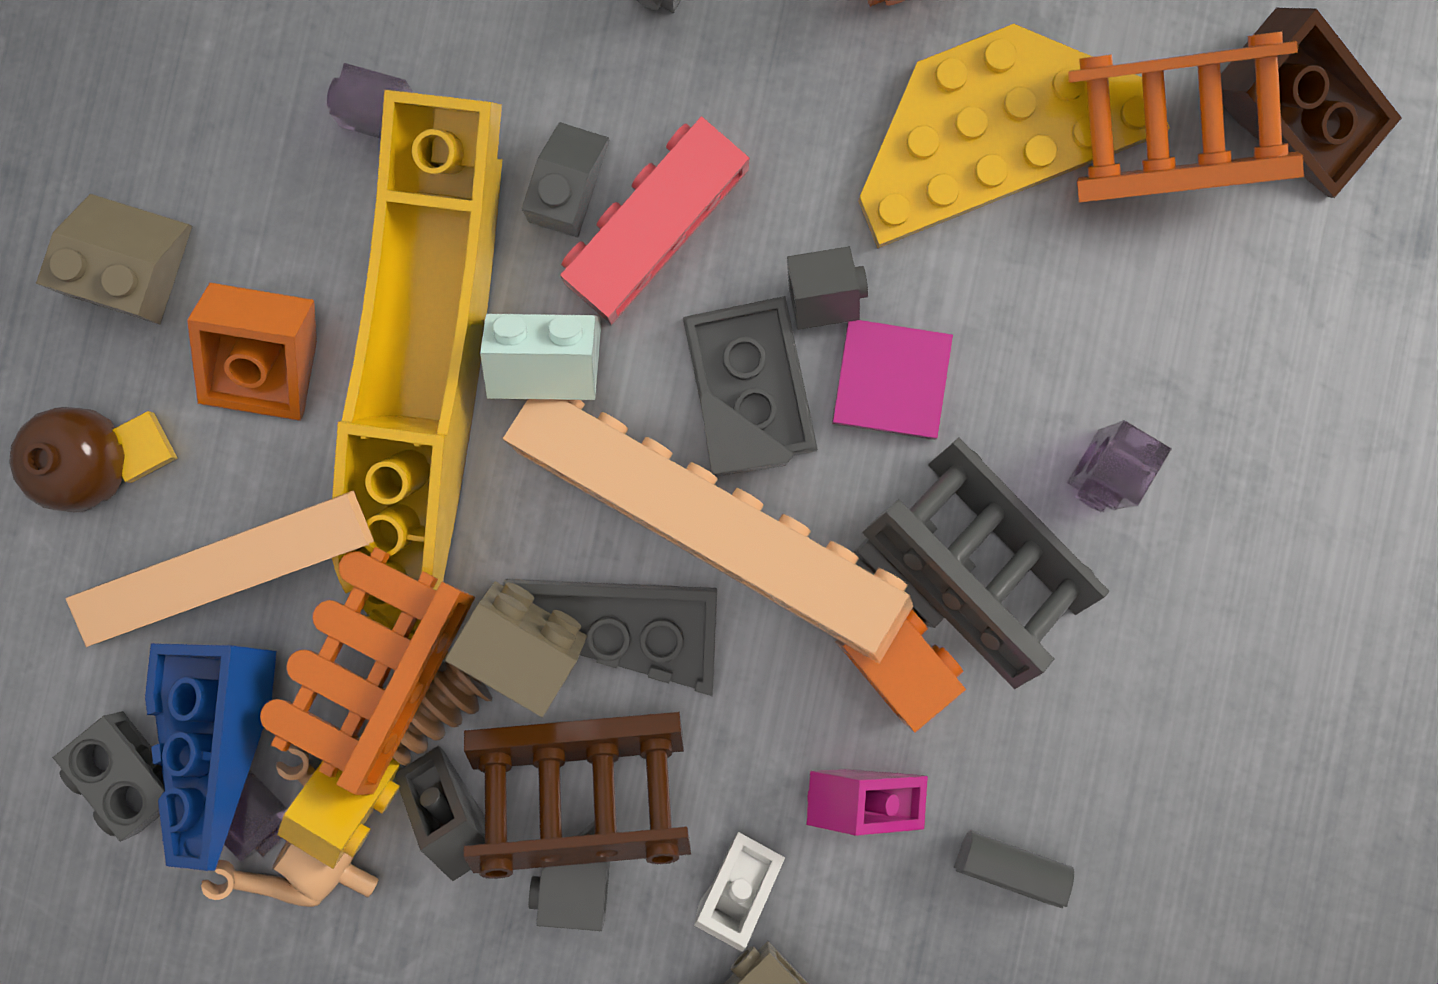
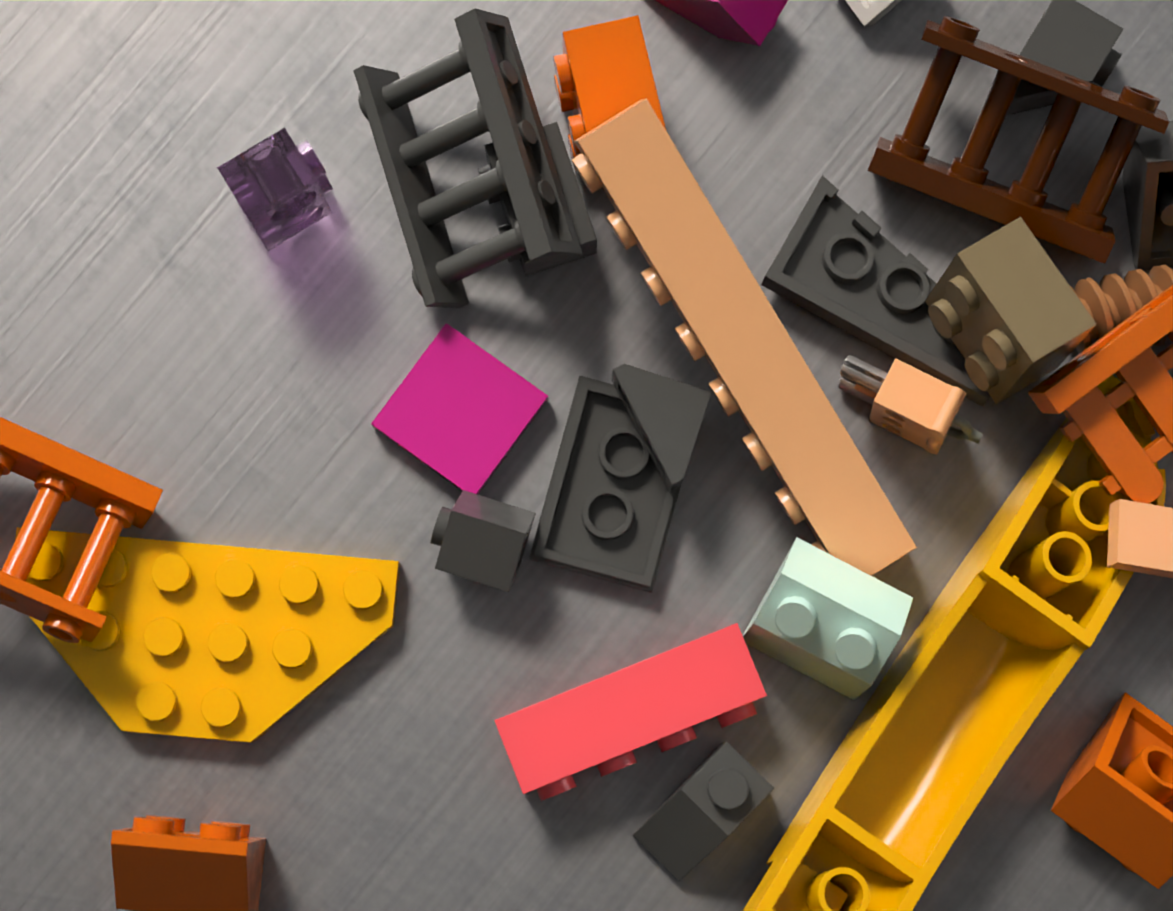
camera: 155 degrees left, 5 degrees down
none -> light nougat piece [838,355,983,455]

